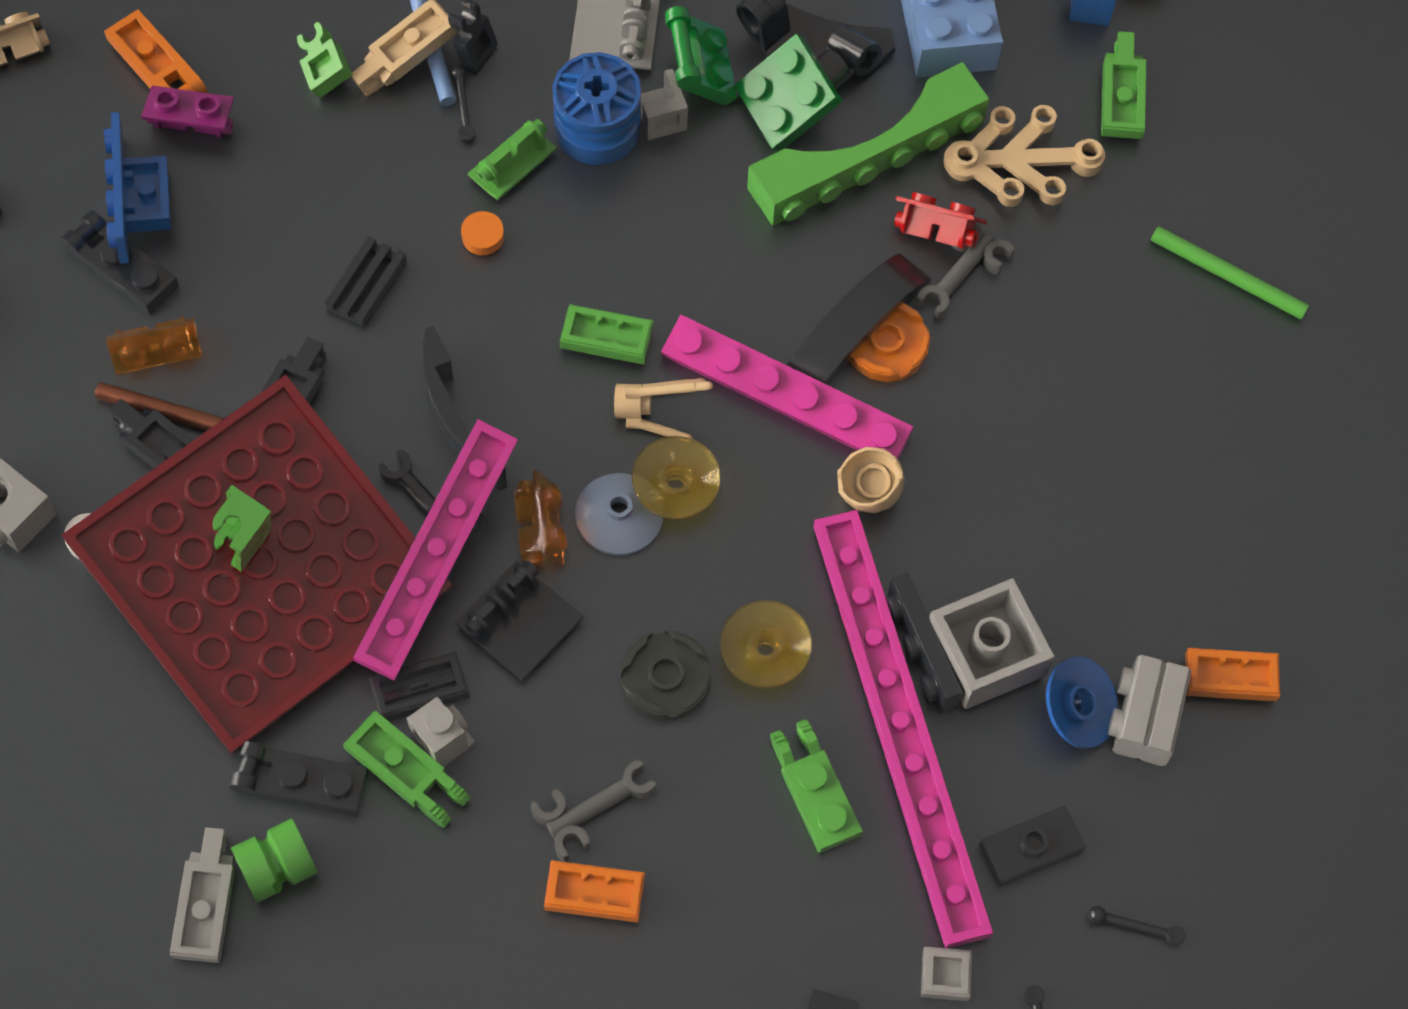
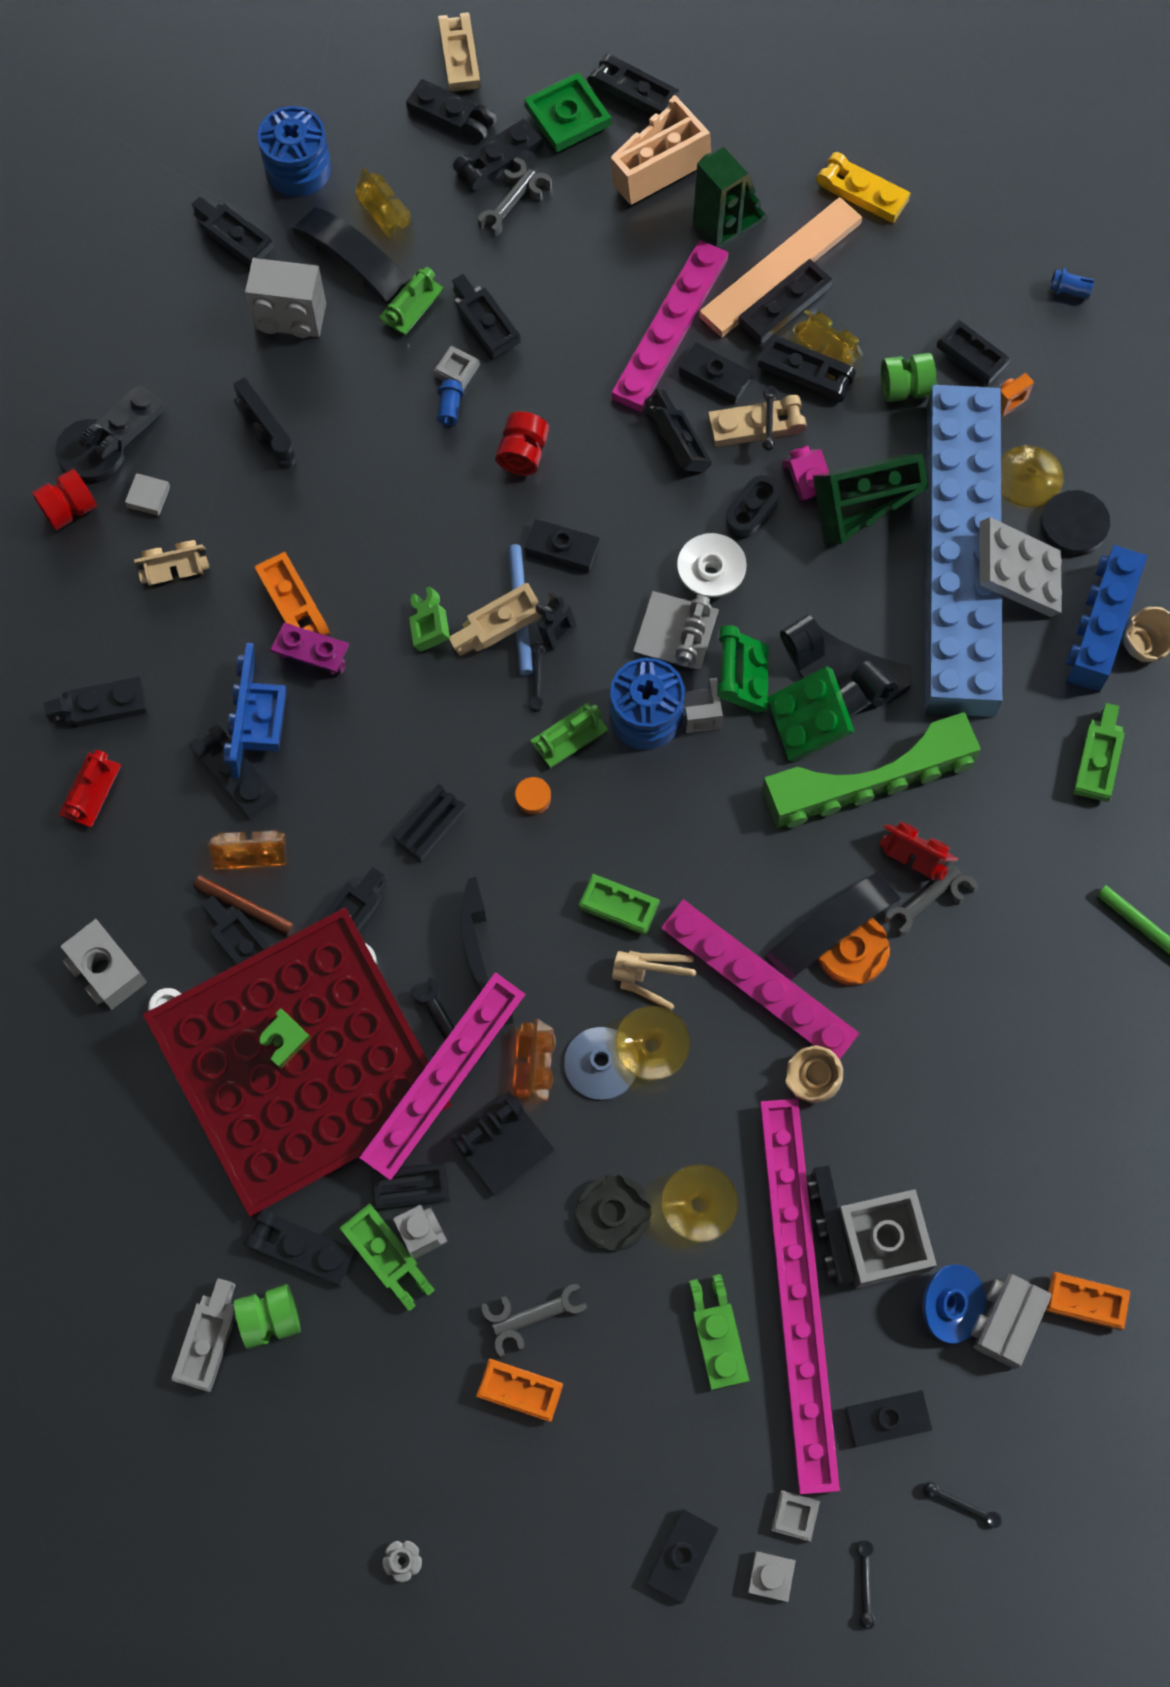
camera: 15 degrees right, 5 degrees up
tan plant [943,105,1105,207] -> none

